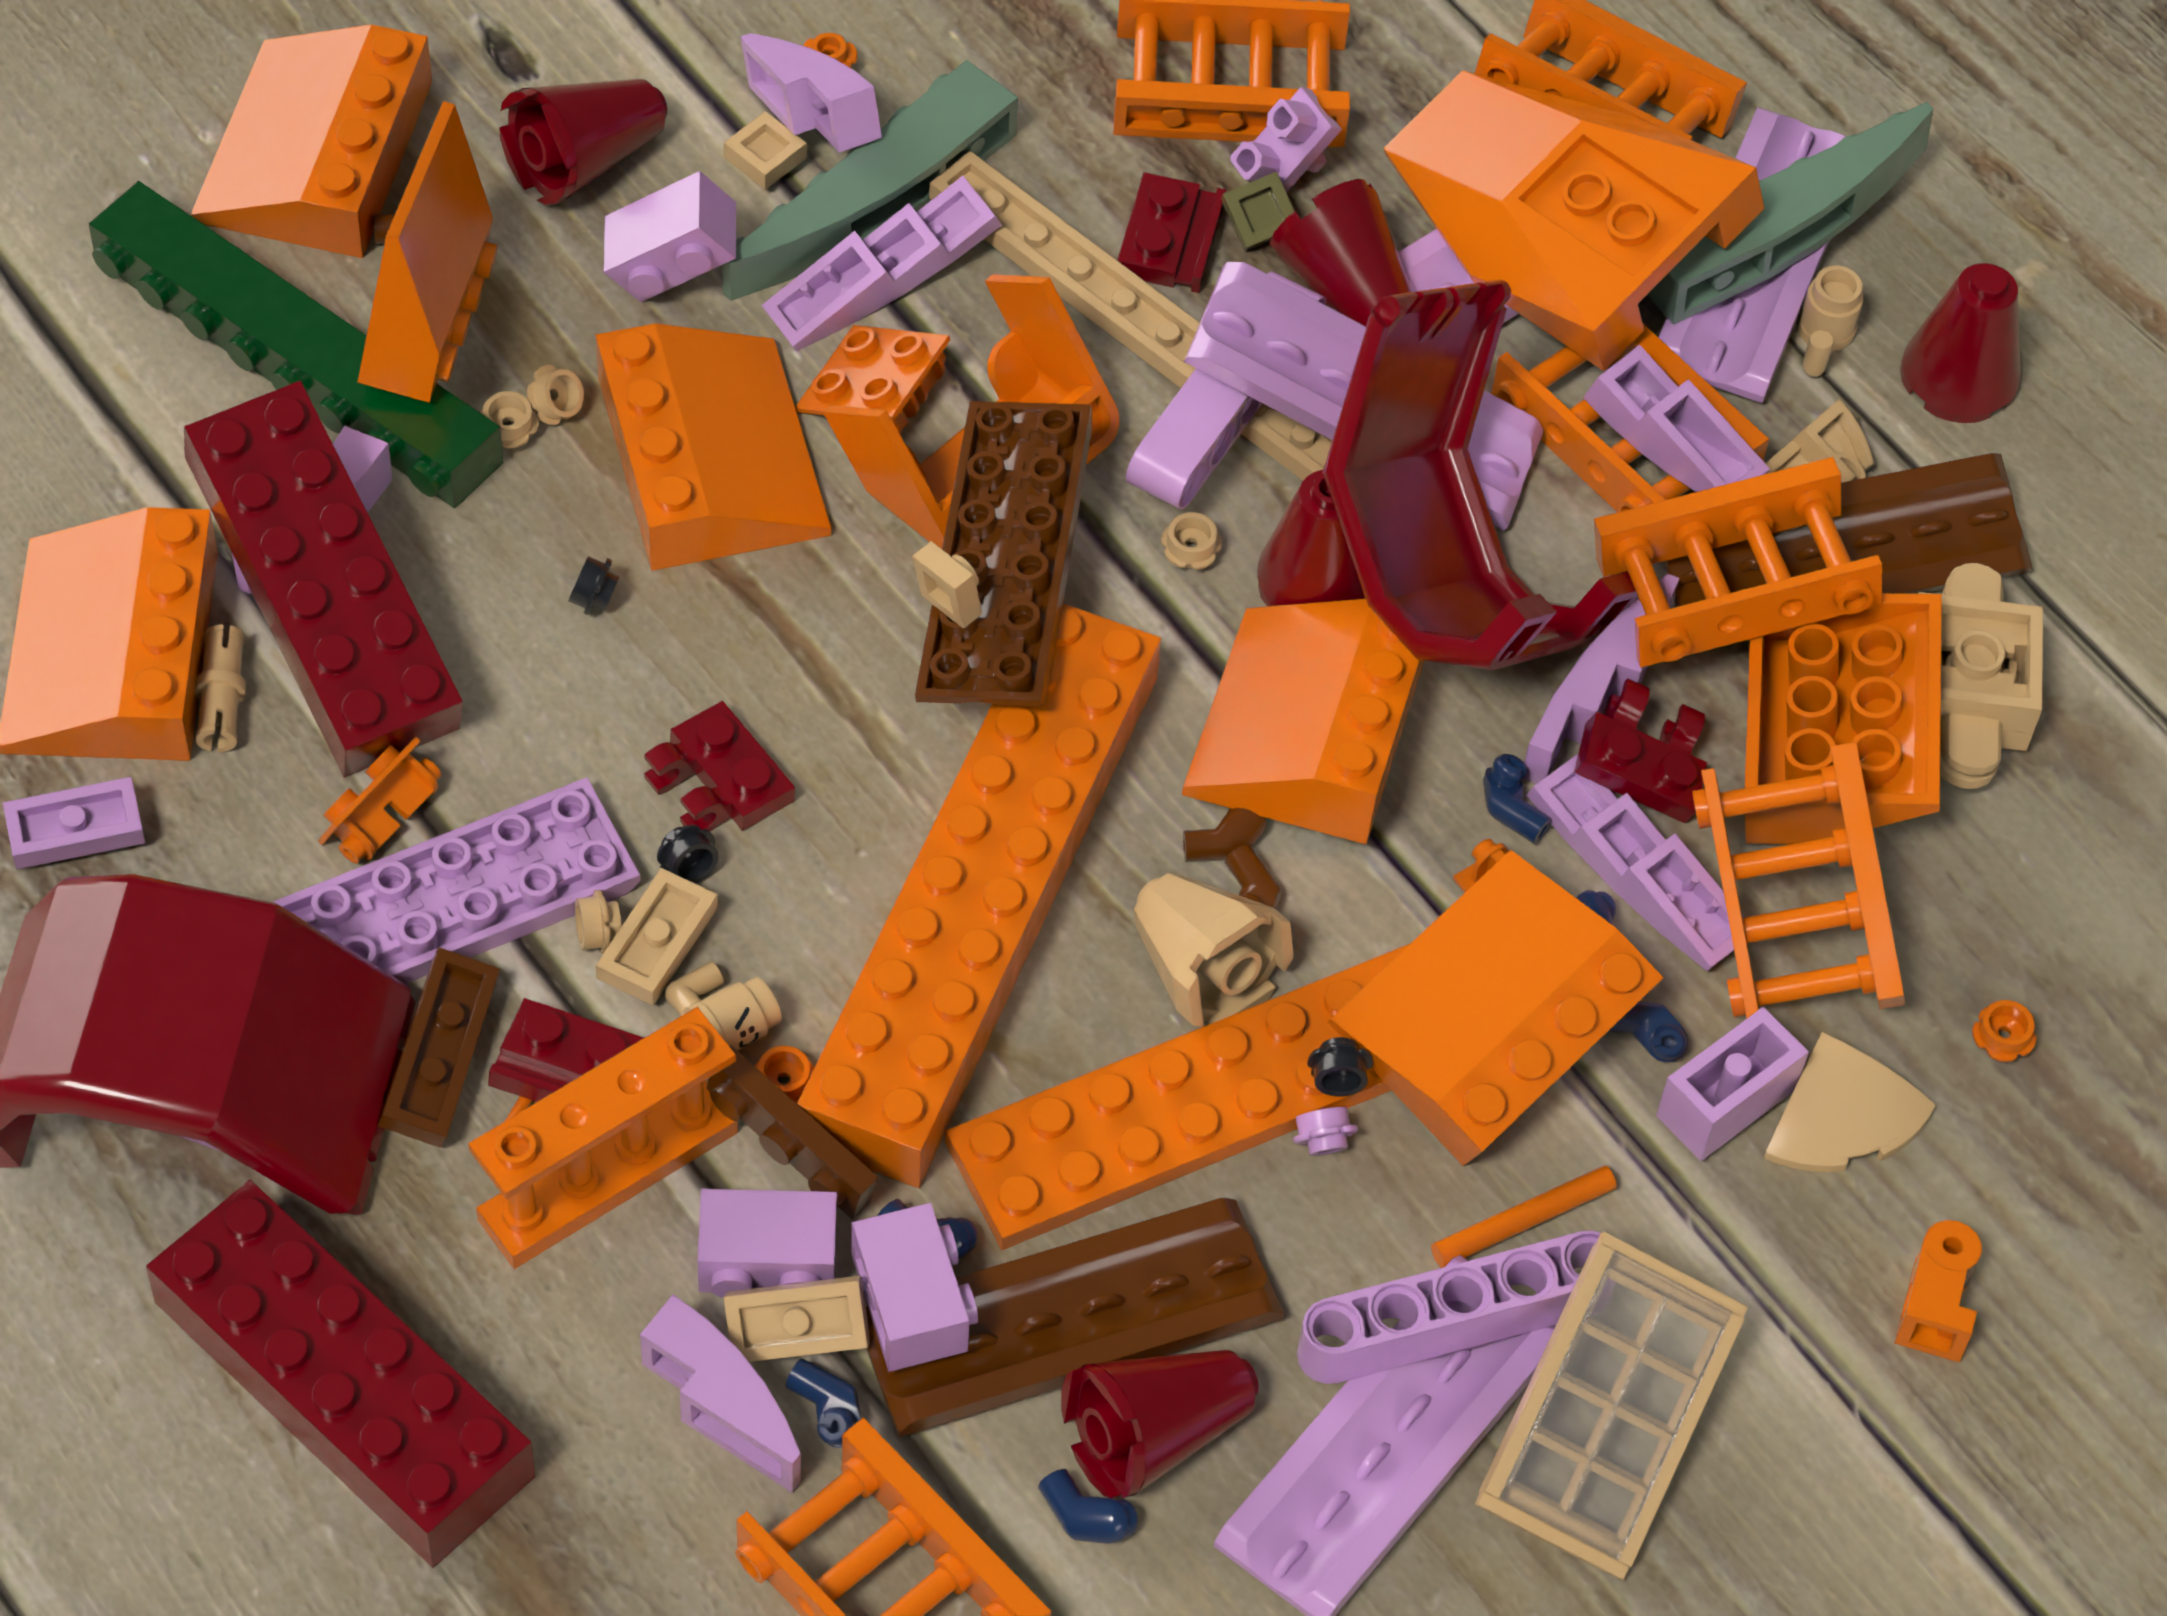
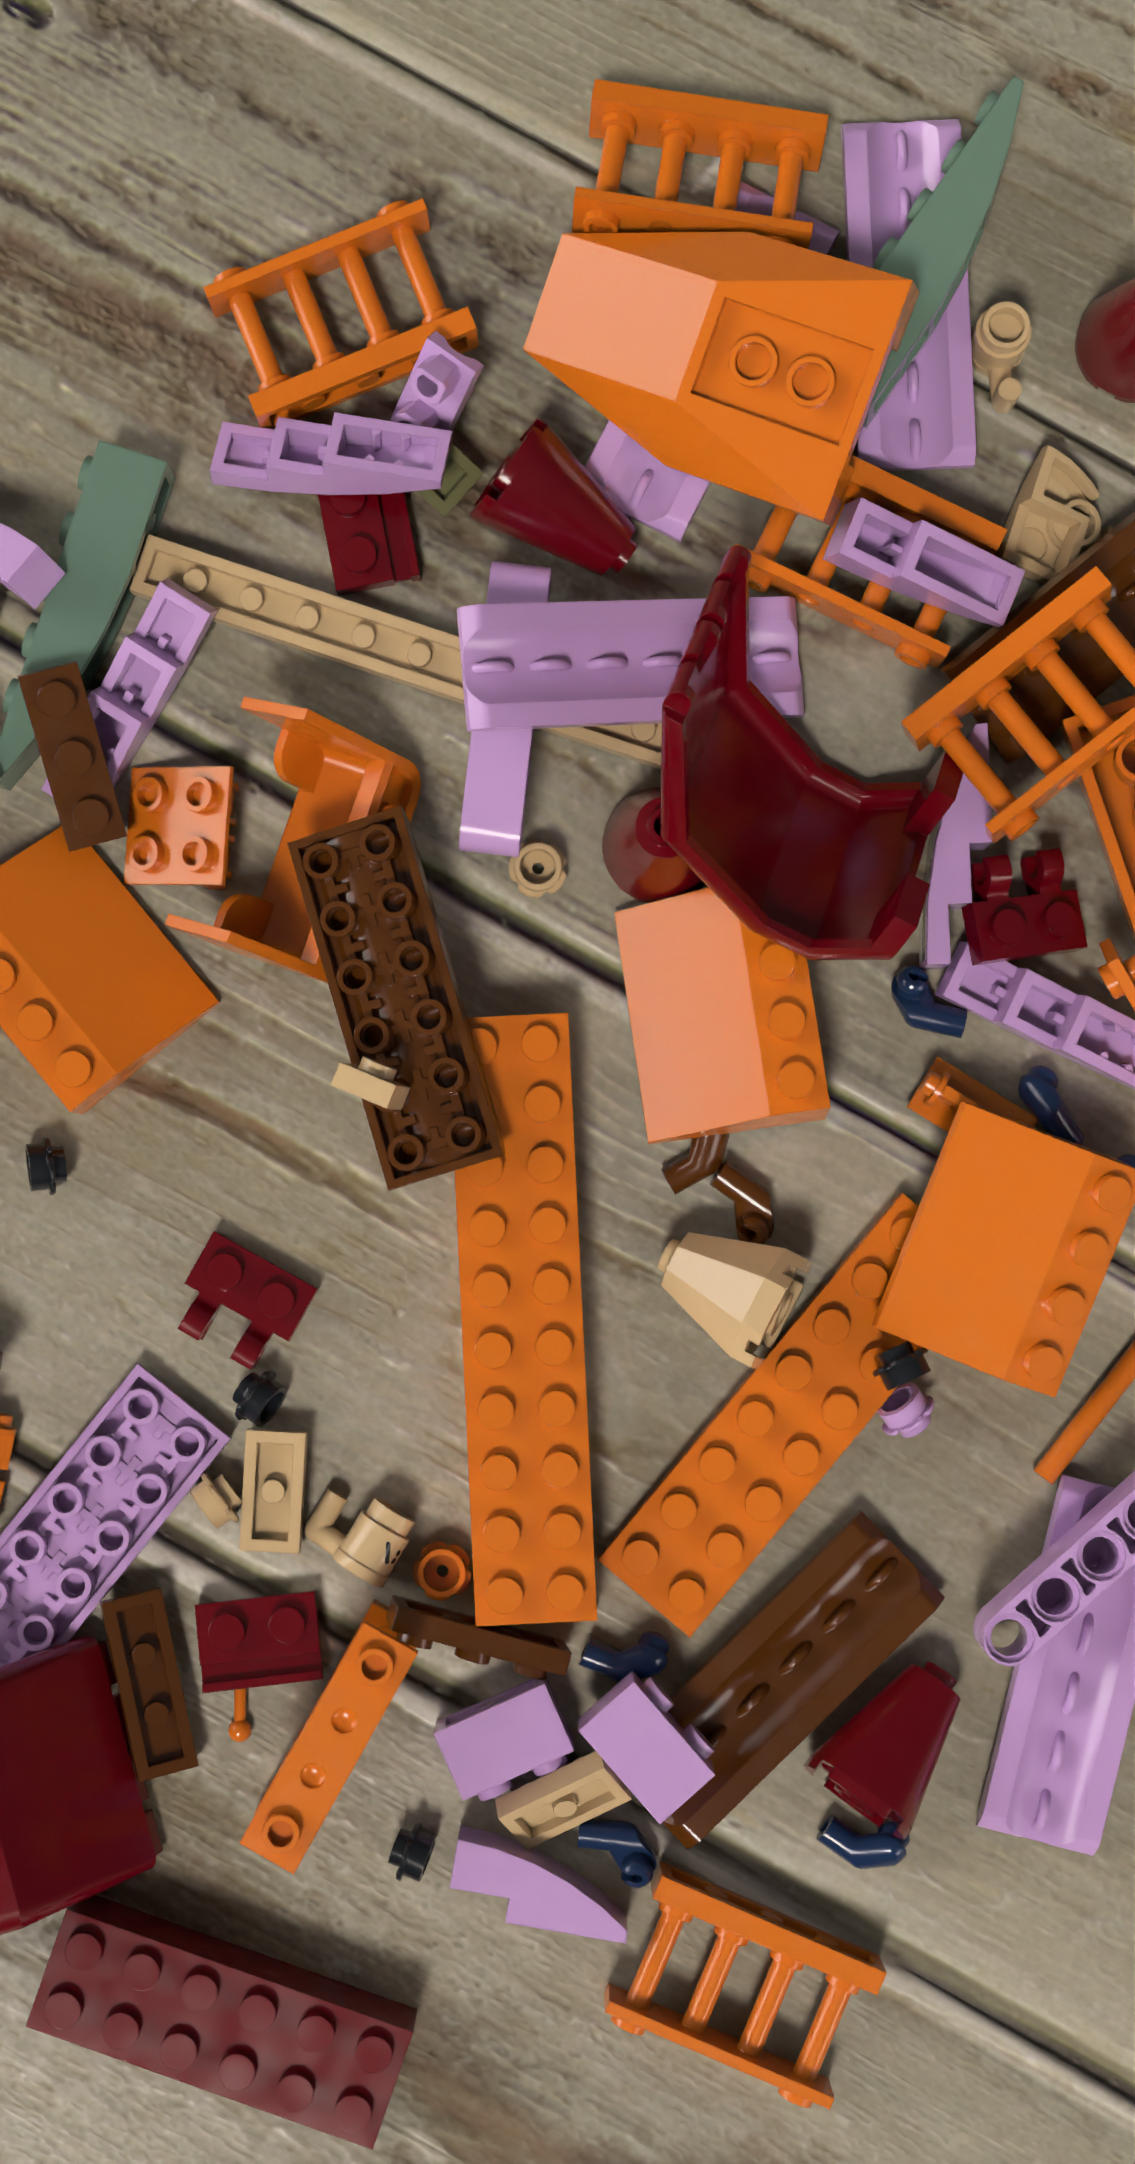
camera: 20 degrees left, 30 degrees up
none -> reddish brown plate [17,660,127,852]
none -> lavender slope [210,412,452,495]
none -> black plate [388,1823,437,1882]

